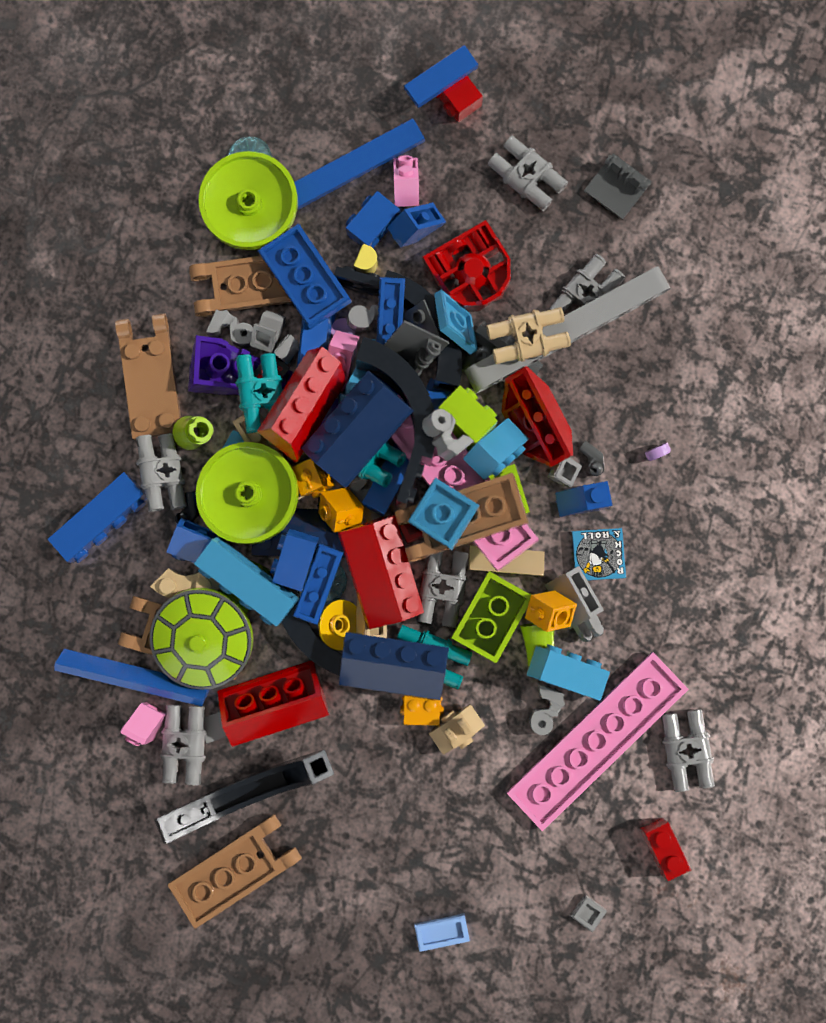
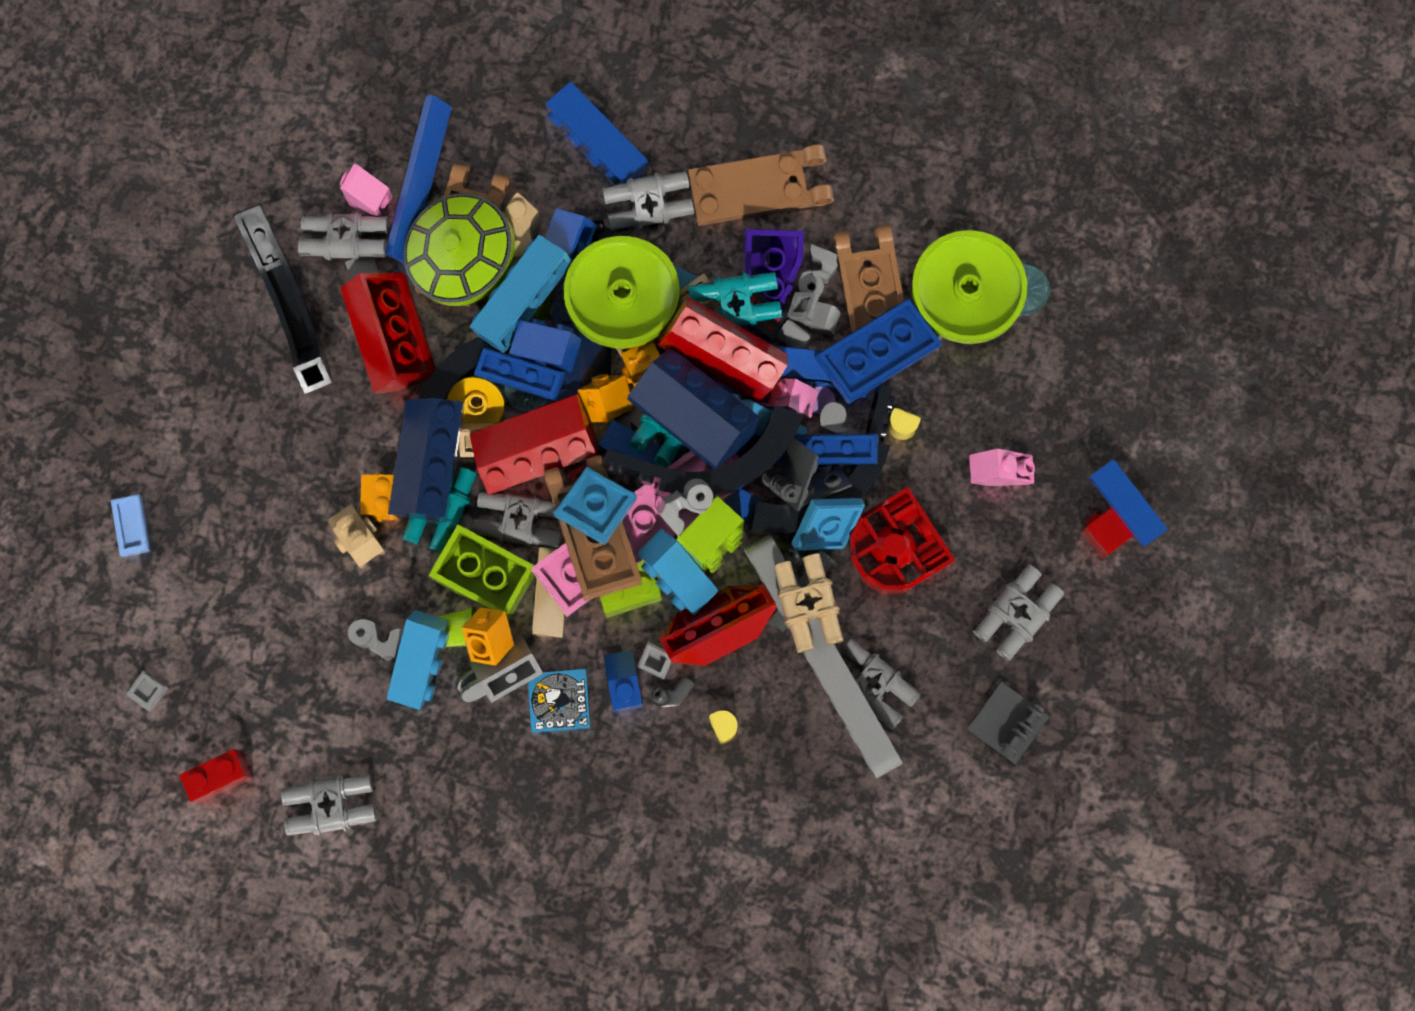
camera: 90 degrees right, 5 degrees down
medium nougat hinge [168,814,302,929] -> none
lime plant [173,416,213,450] -> none
blue tile [294,119,425,210] -> none
blue brick [346,191,400,248] -> none
blue slope [387,203,446,247] -> none
bright pink plate [506,652,689,831] -> none
lavender tile [644,442,671,461] -> none
none -> light yellow brick [709,710,738,744]

